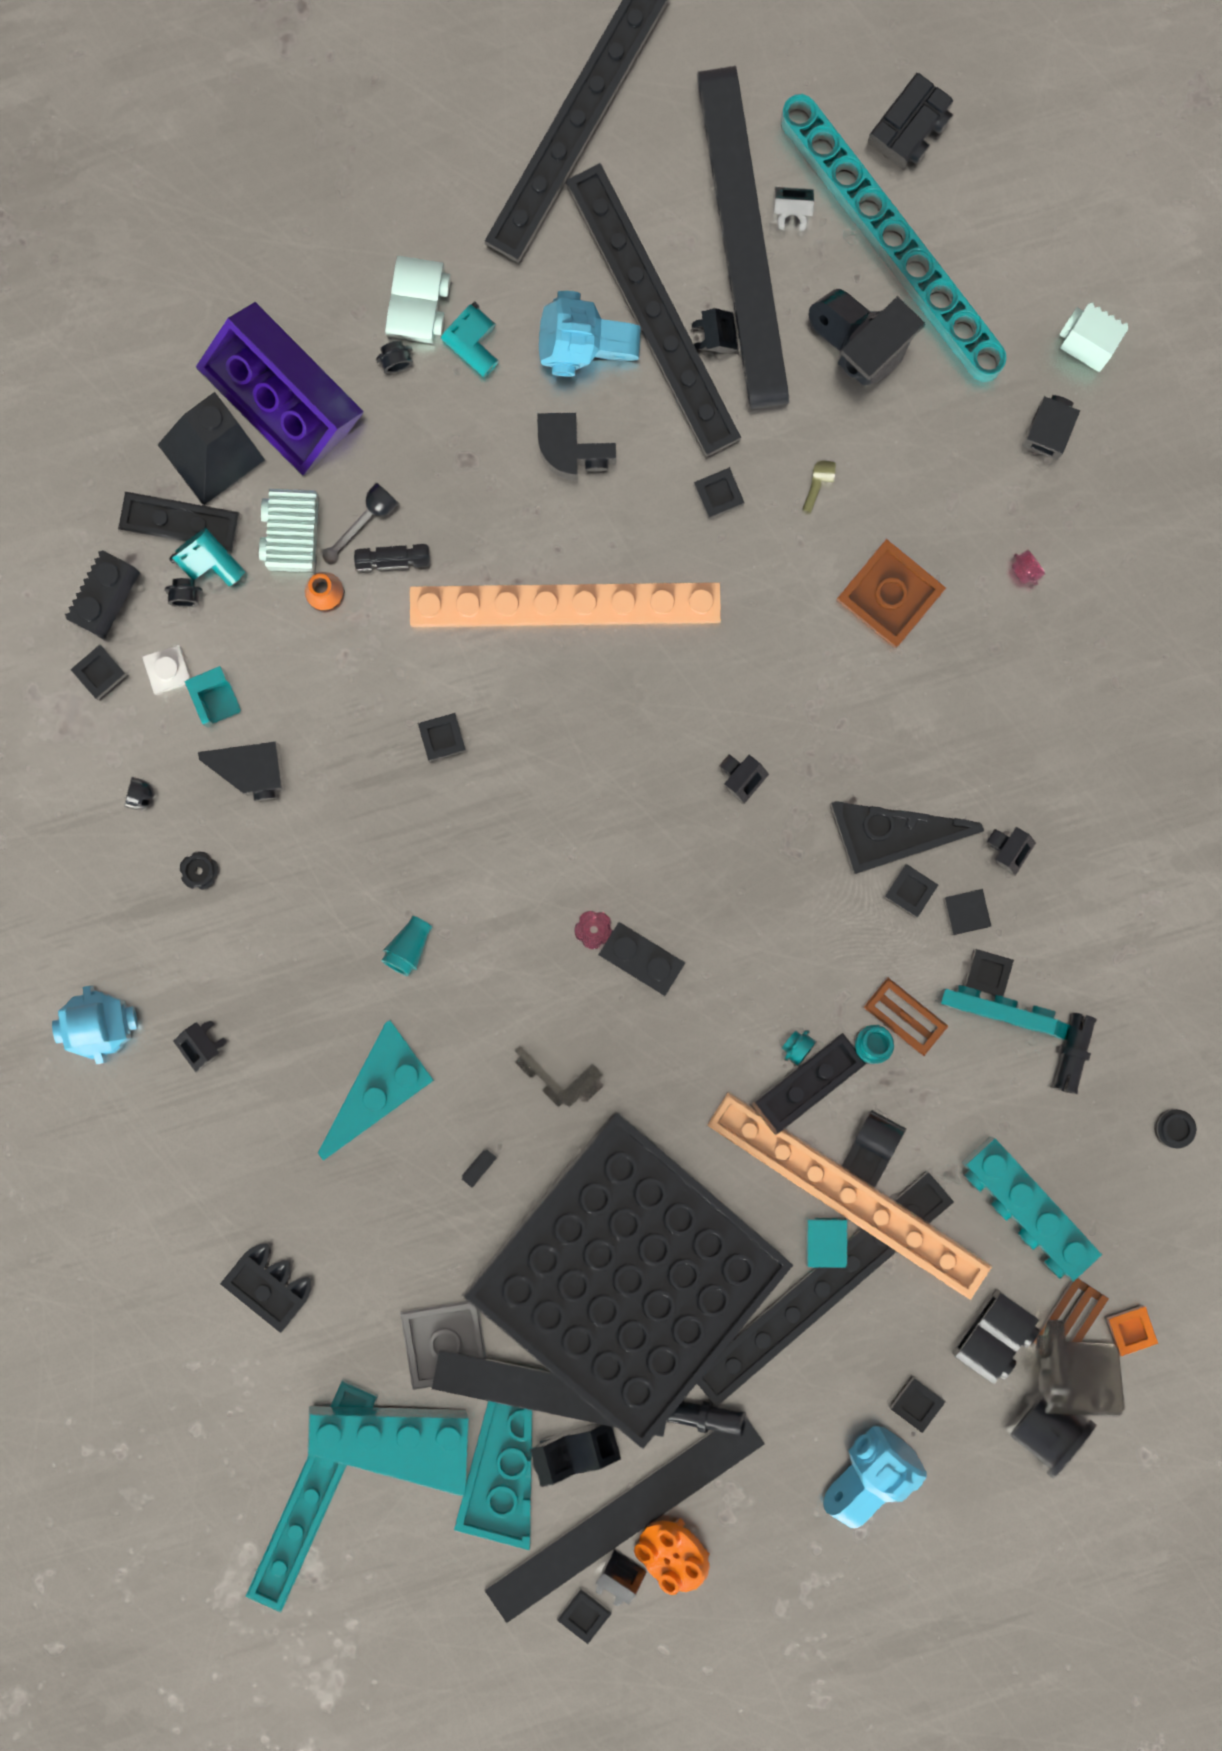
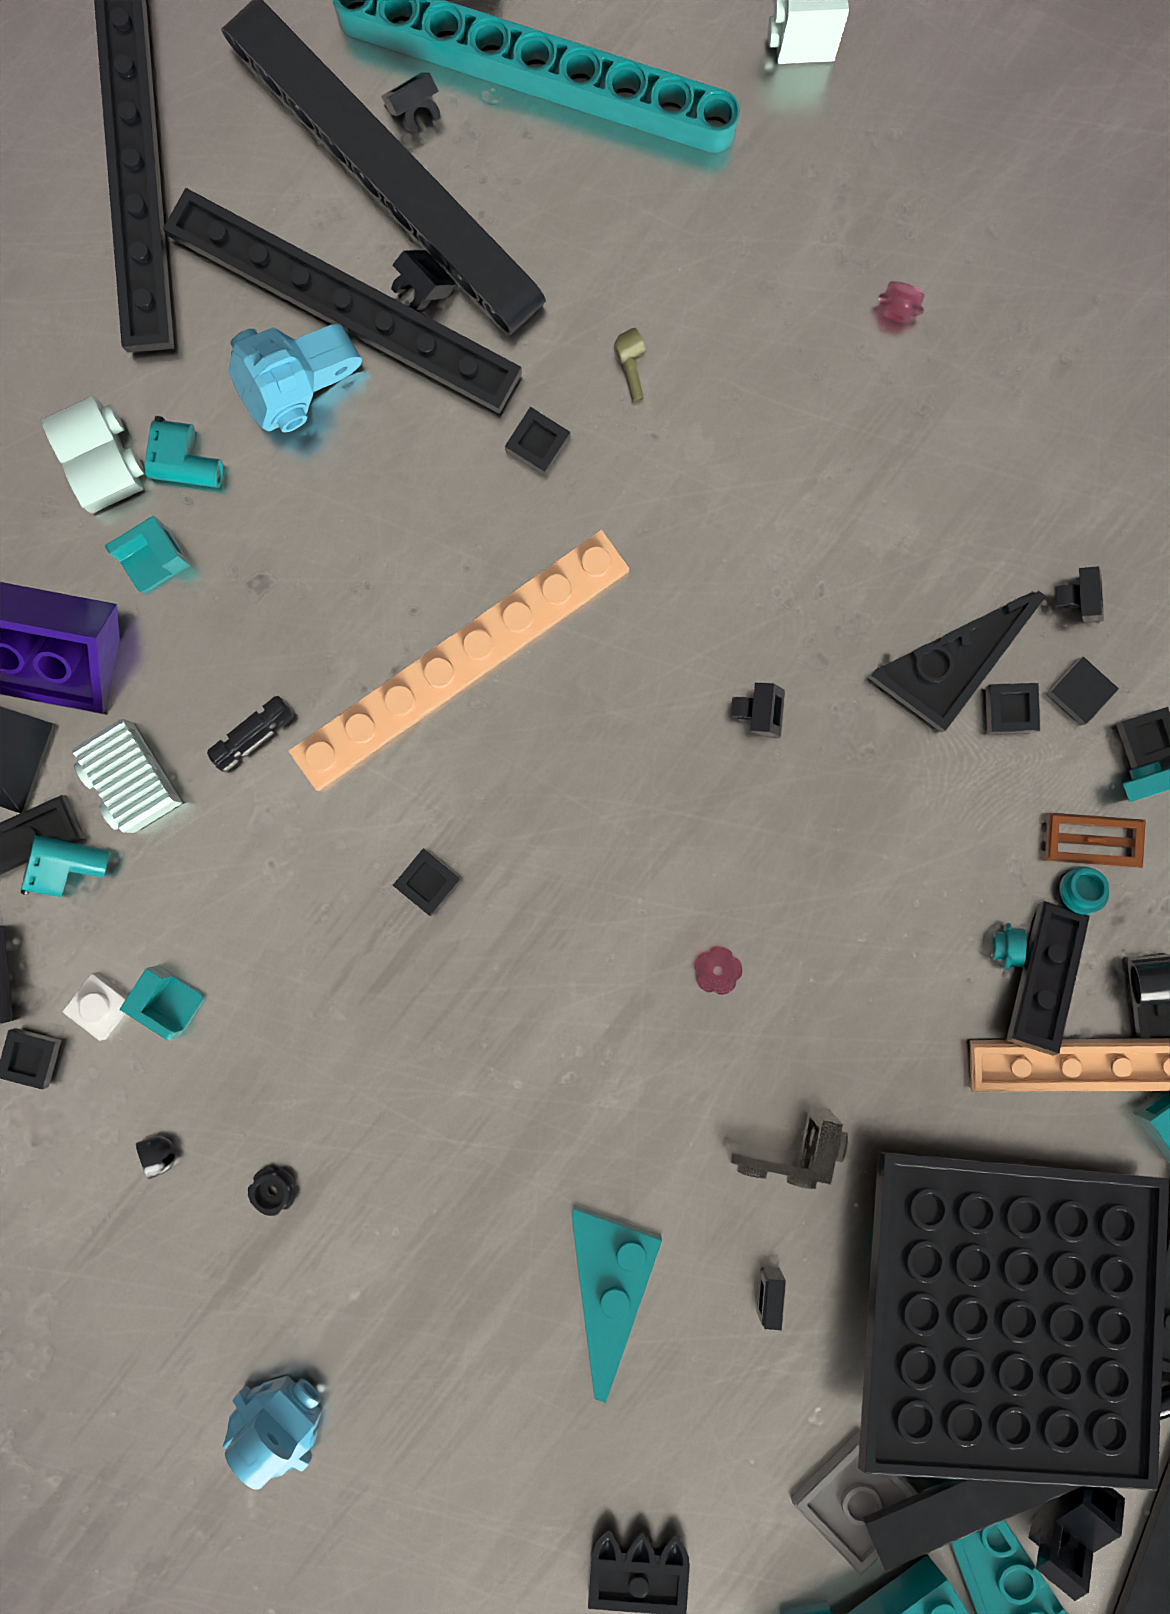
camera: 35 degrees left, 0 degrees up
black plate [164,578,203,607] -> none
black tile [173,1021,226,1072] -> none
black slope [198,741,285,801] -> none
orange cone [305,572,343,610] -> none
hinge [322,482,399,563] -> none
black plate [376,341,413,374] -> none
teal cone [381,916,432,976] -> none
black brick [537,413,616,481] -> none
black brick [598,922,686,996] -> none
black piece [808,289,911,386] -> none
dark orange tile [836,539,946,649] -> none
black tile [841,296,925,381] -> none
black brick [1022,395,1080,460] -> none
none -> teal panel [105,515,190,594]

